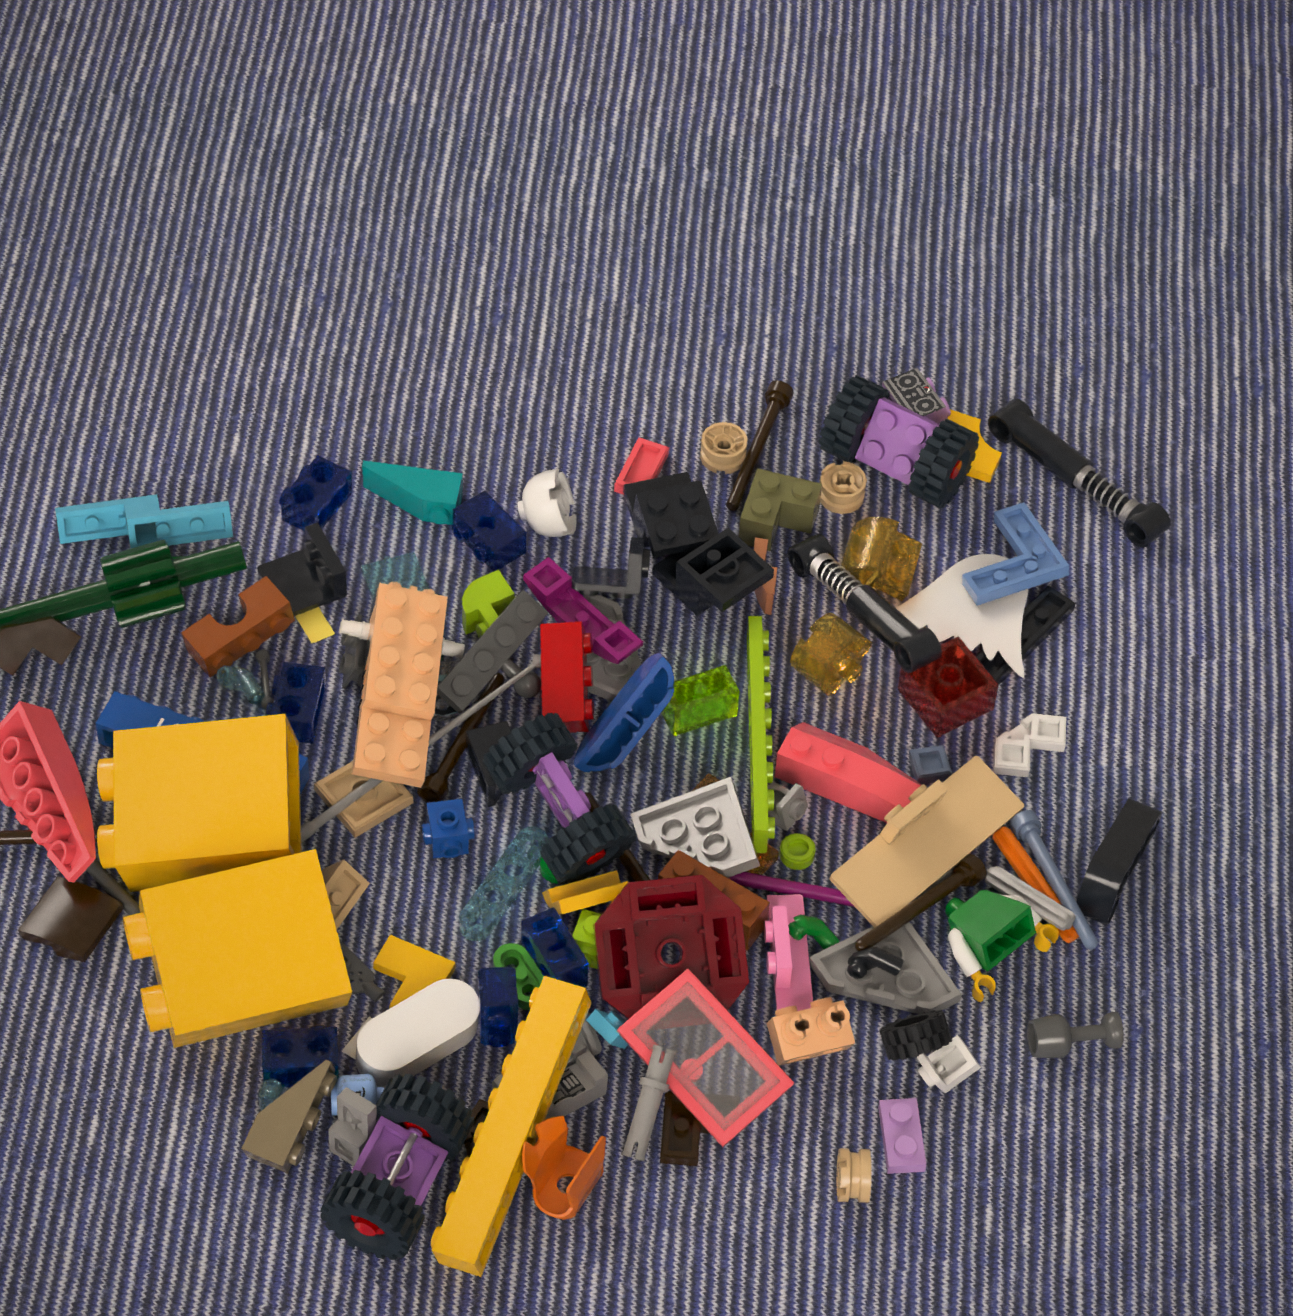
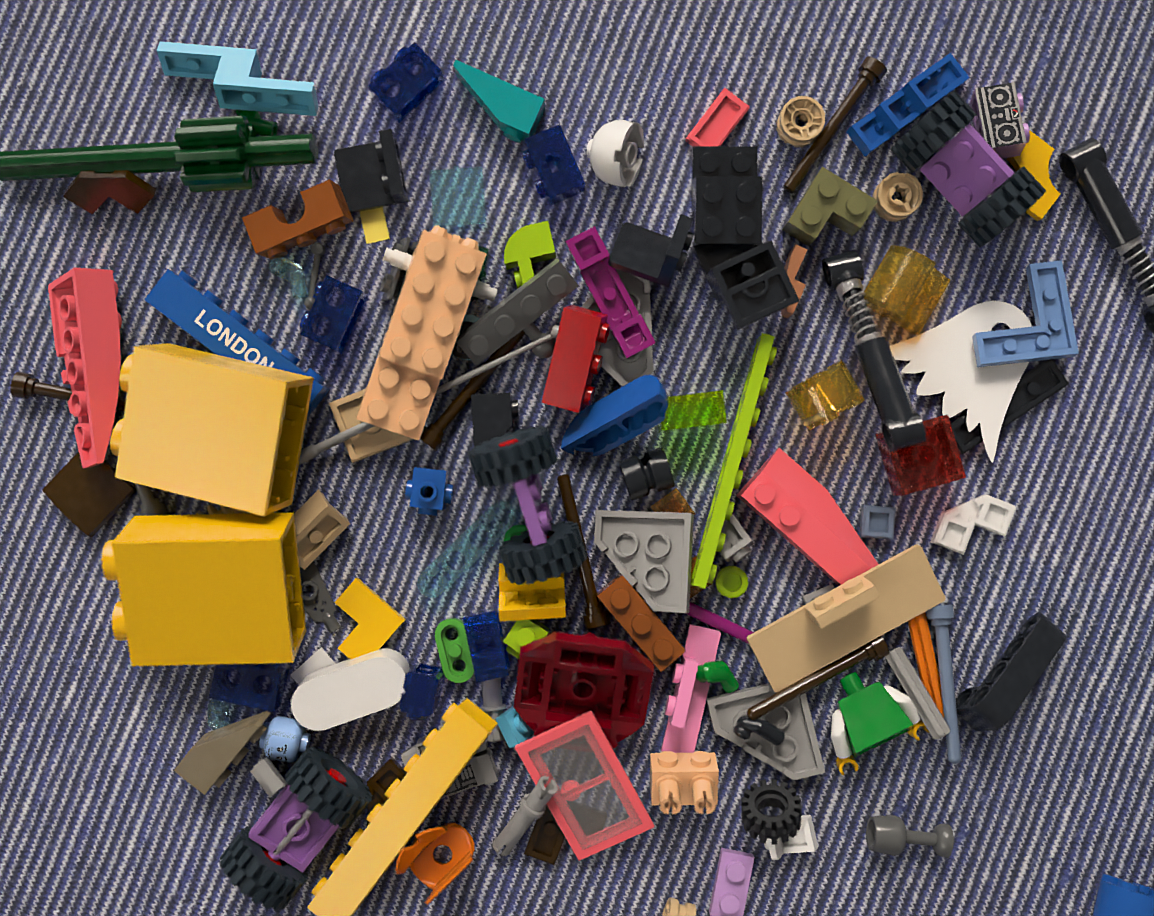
camera: 15 degrees right, 35 degrees up
none -> black wheel [619,447,675,501]
none -> blue slope [846,53,970,157]

